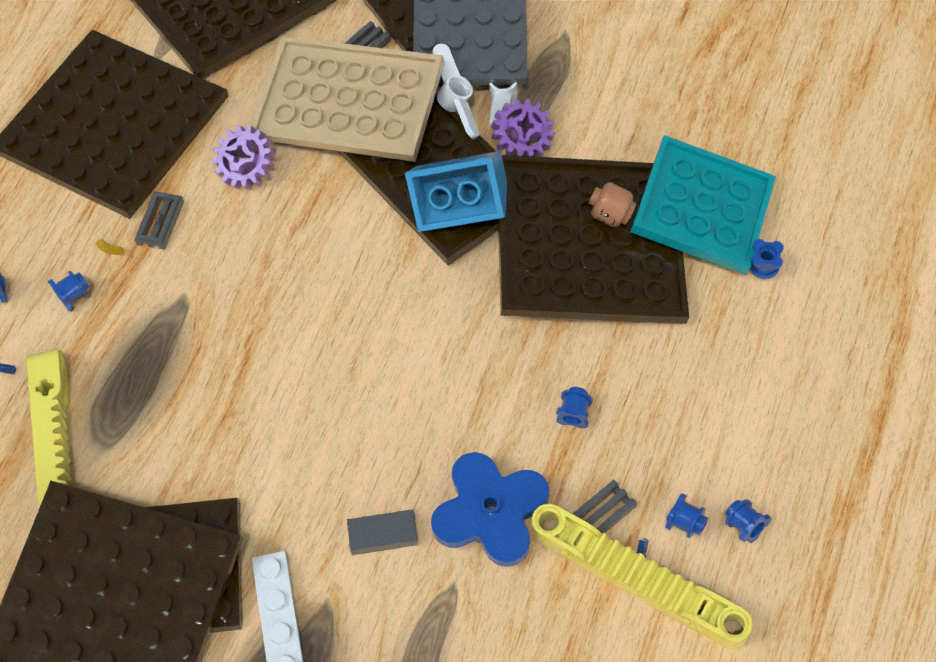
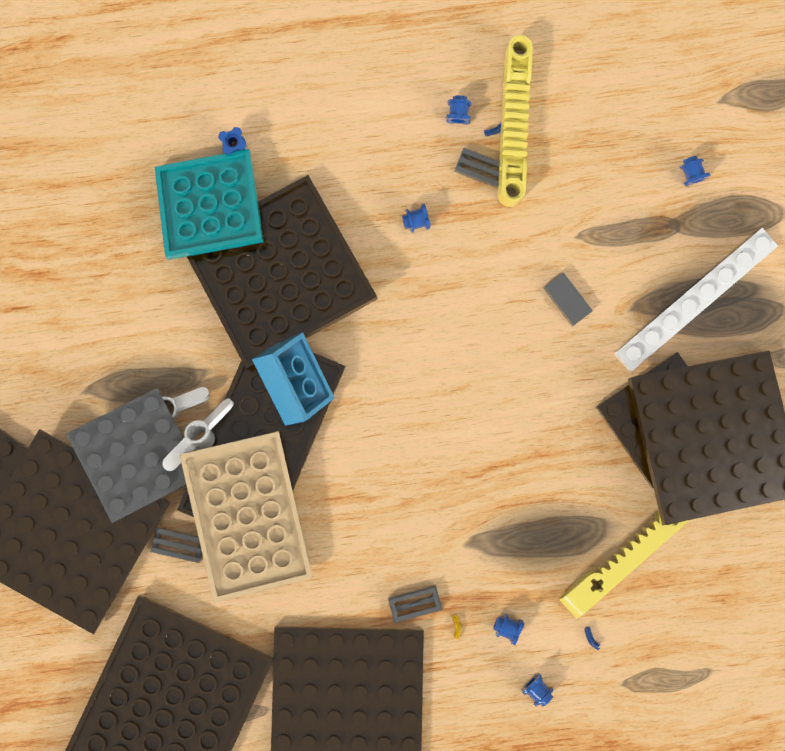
camera: 120 degrees left, 25 degrees up
gear [212,125,276,190] -> none
blue plant [431,452,549,567] -> none
medium lavender gear [491,98,555,157] -> none
nougat head [588,182,636,227] -> none
blue brick [726,499,772,543] -> none

